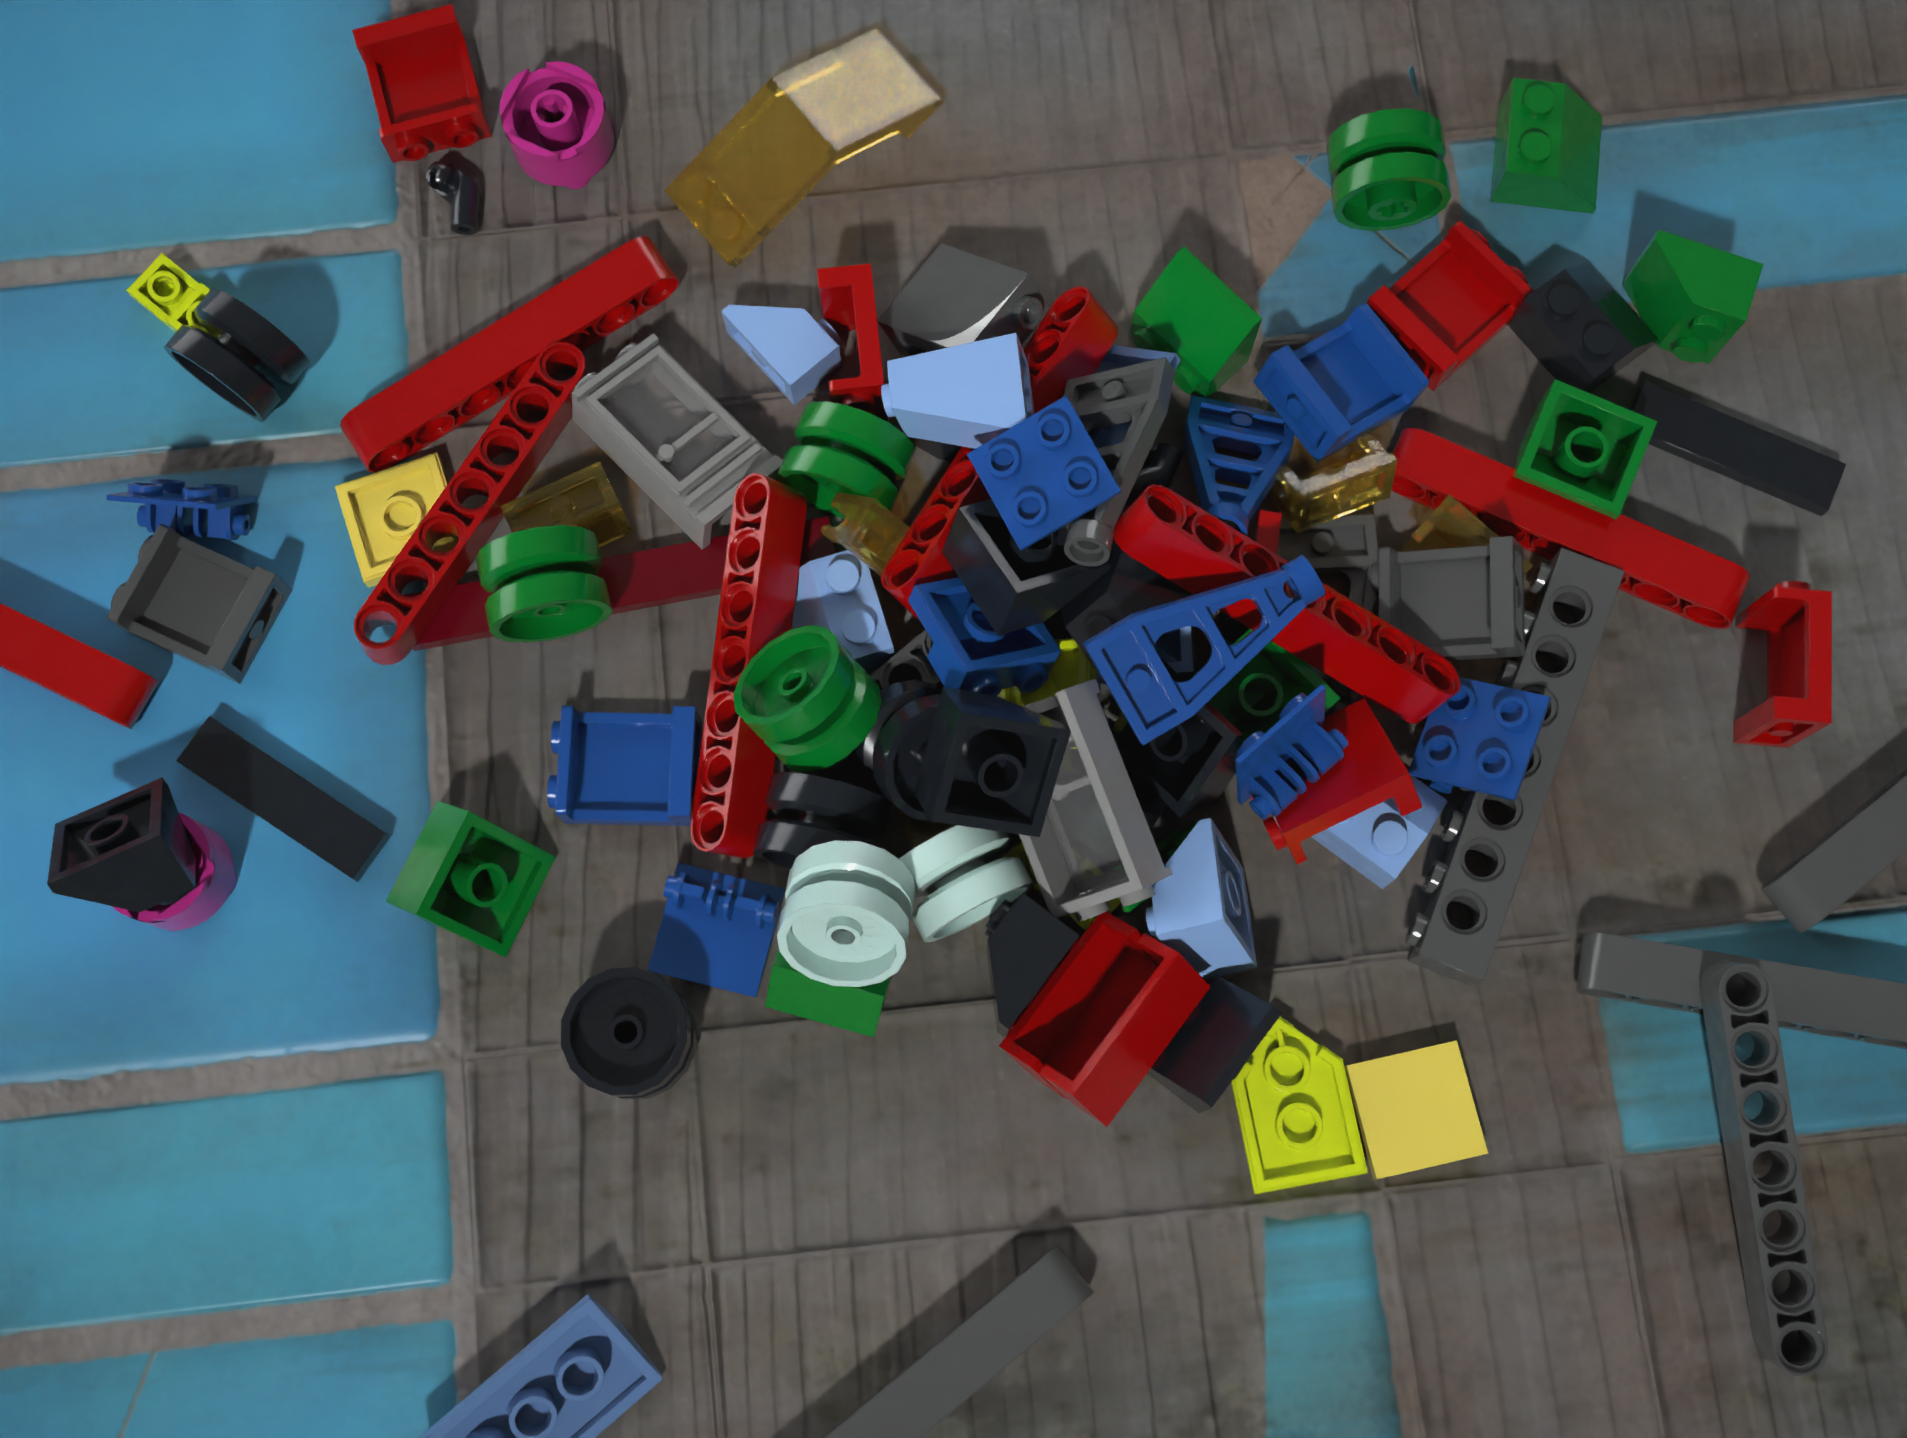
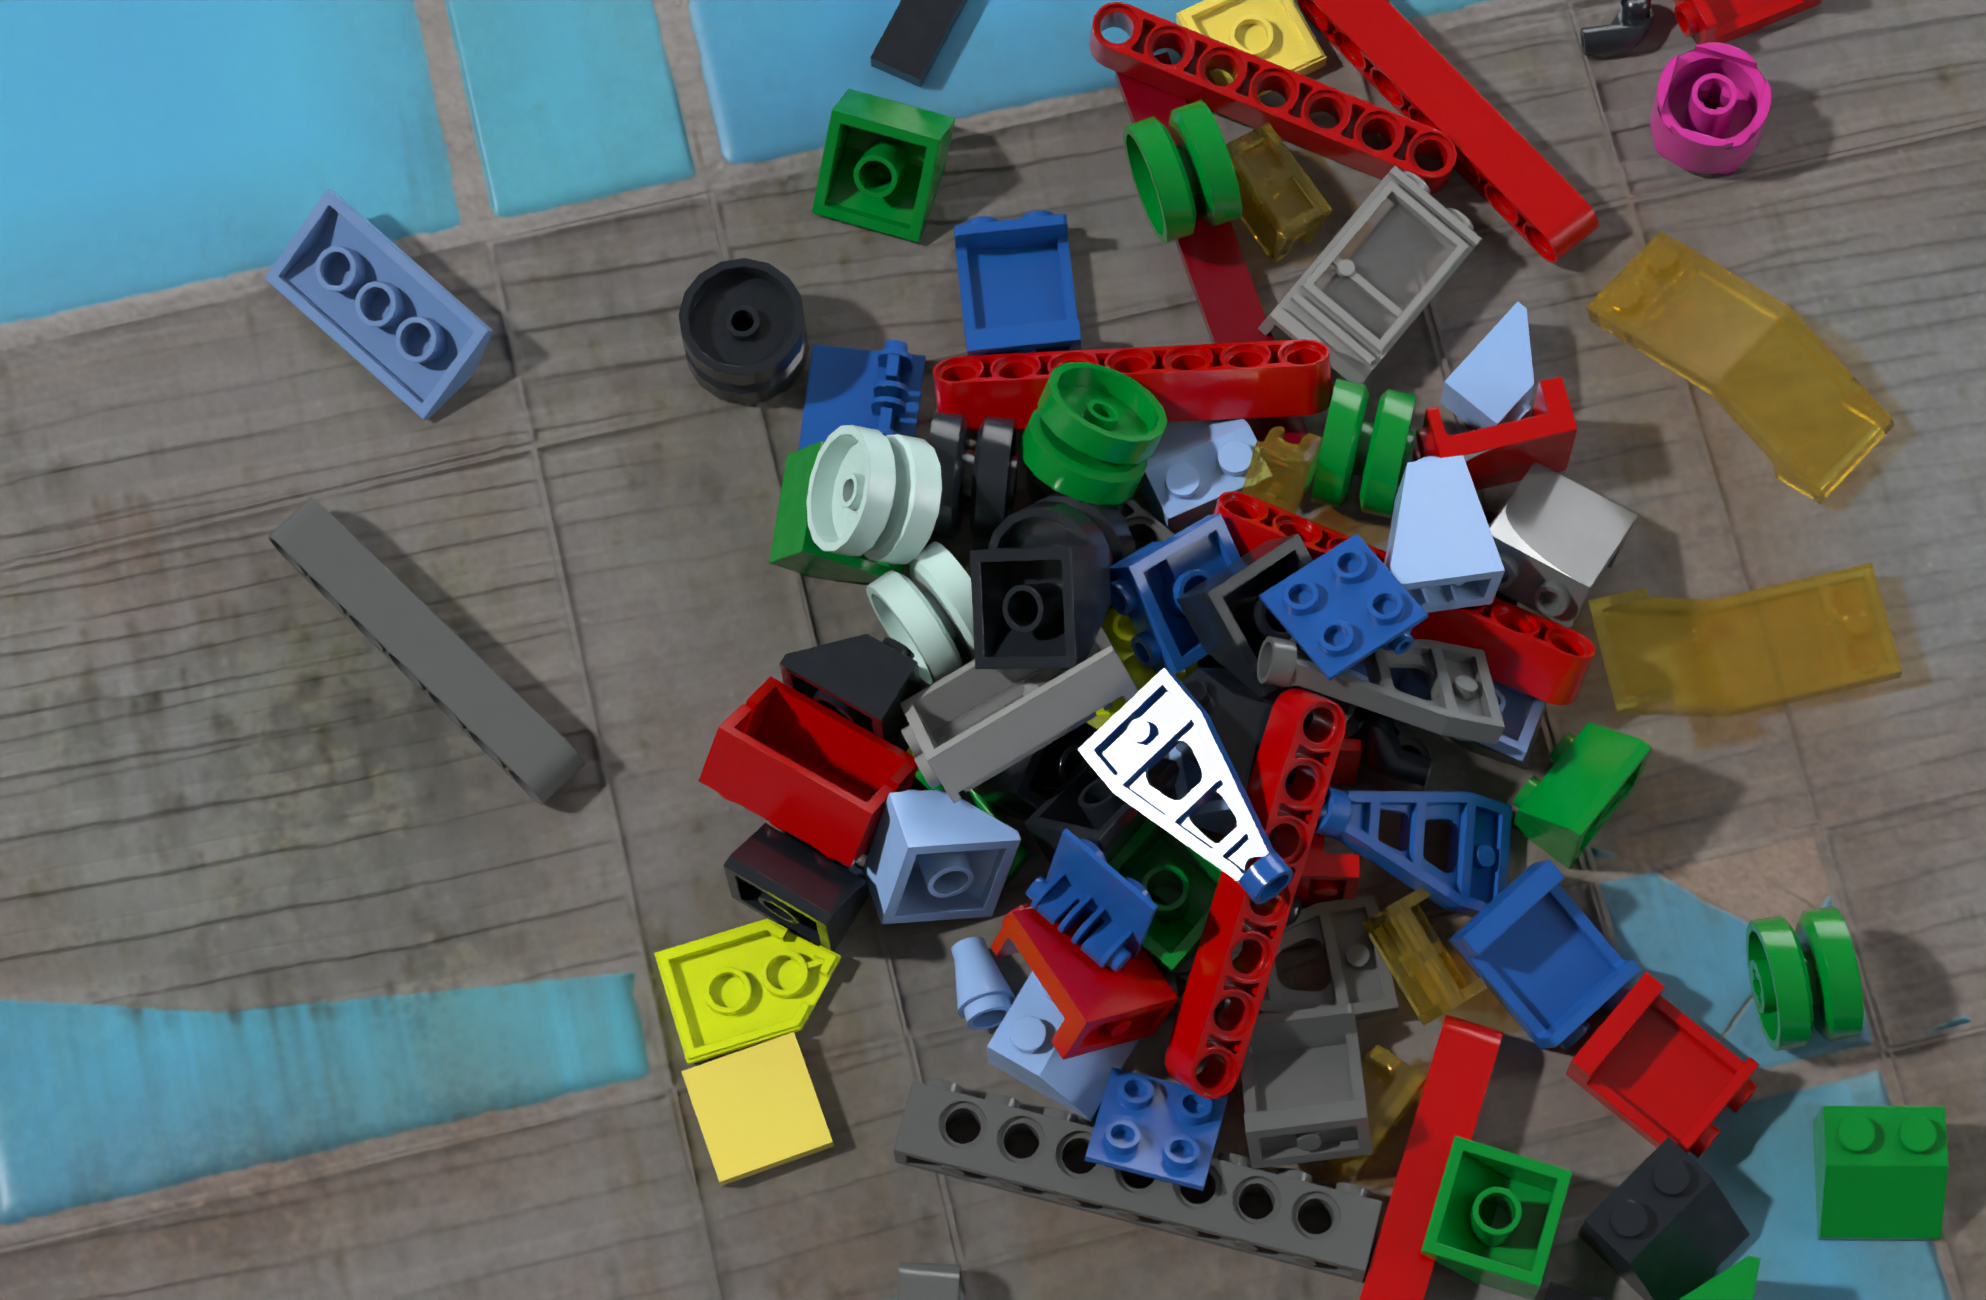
camera: 85 degrees right, 5 degrees down
none -> light blue cone [951,937,1015,1030]
none -> clear yellow windscreen [1588,563,1902,717]

